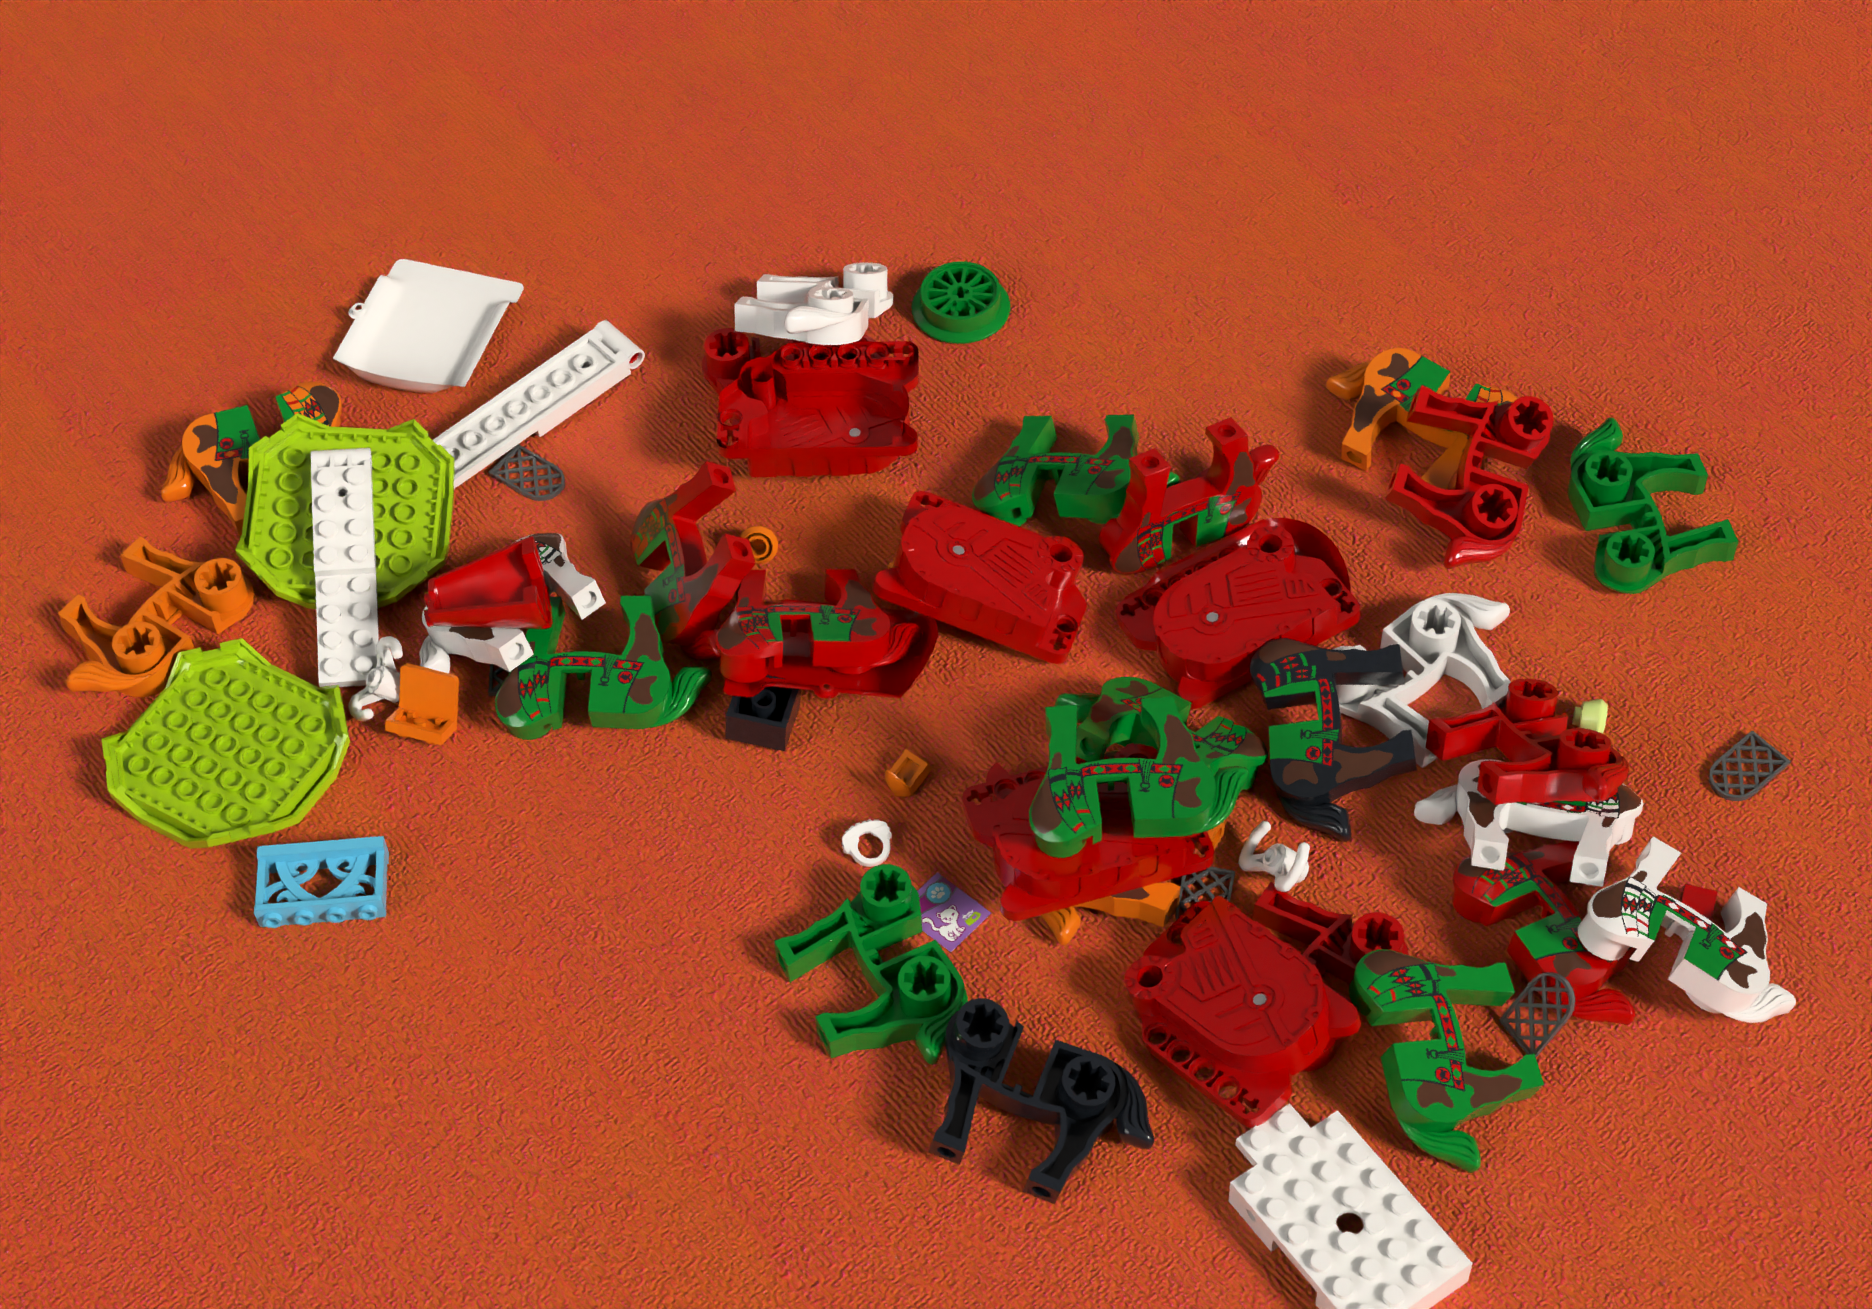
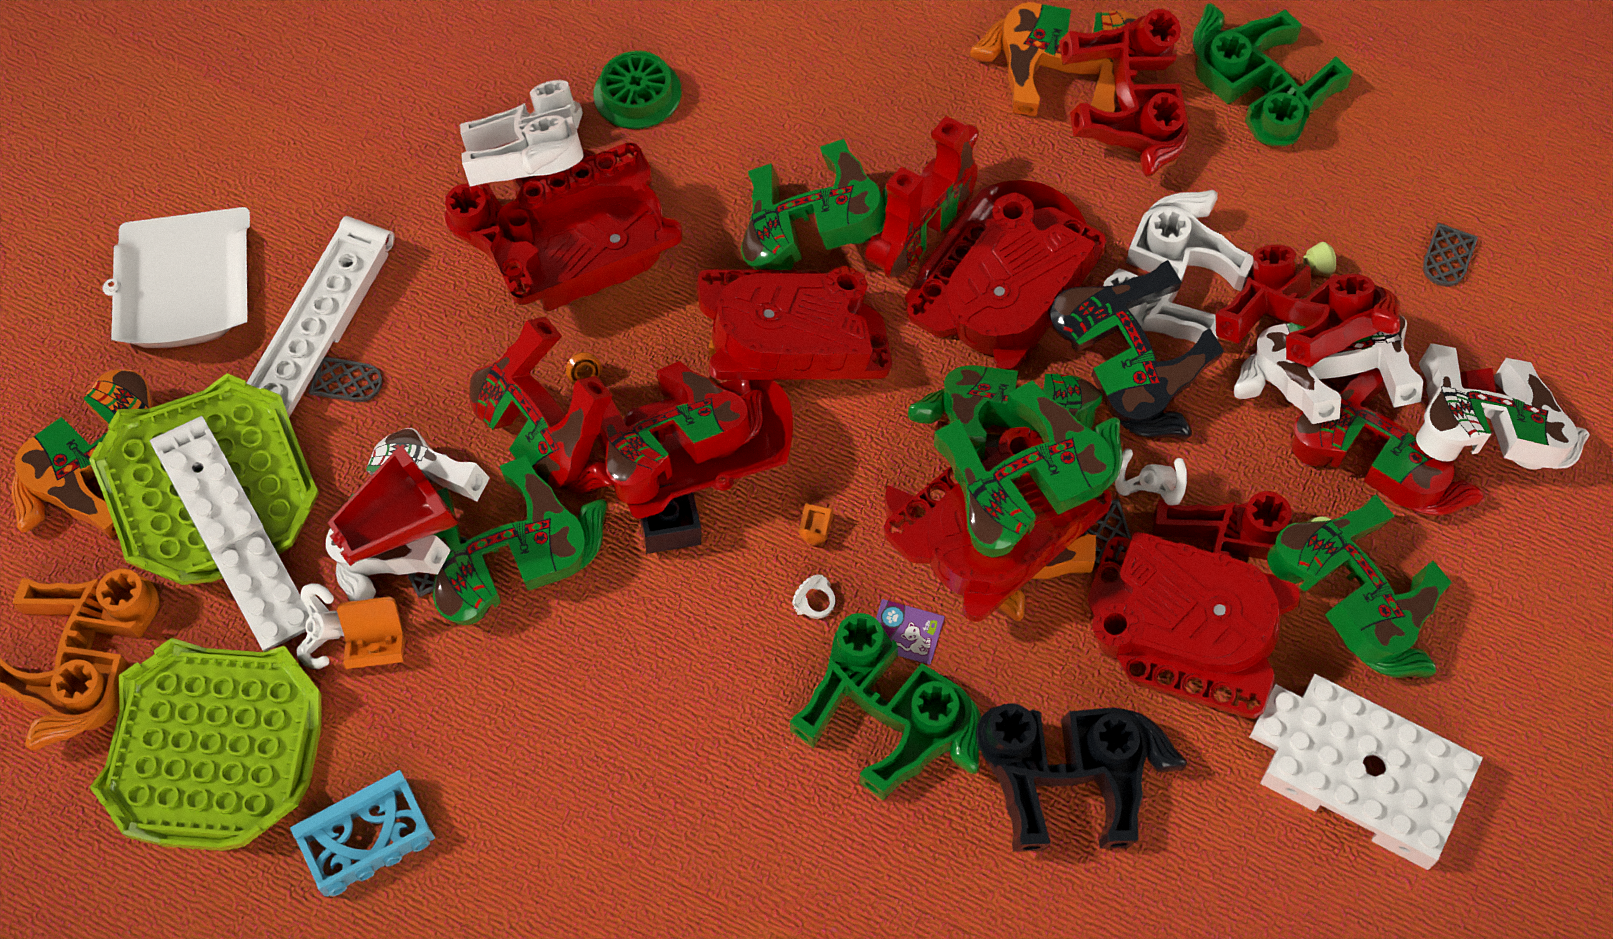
camera: 25 degrees left, 10 degrees up
dark grey window [1499,972,1575,1057] -> none

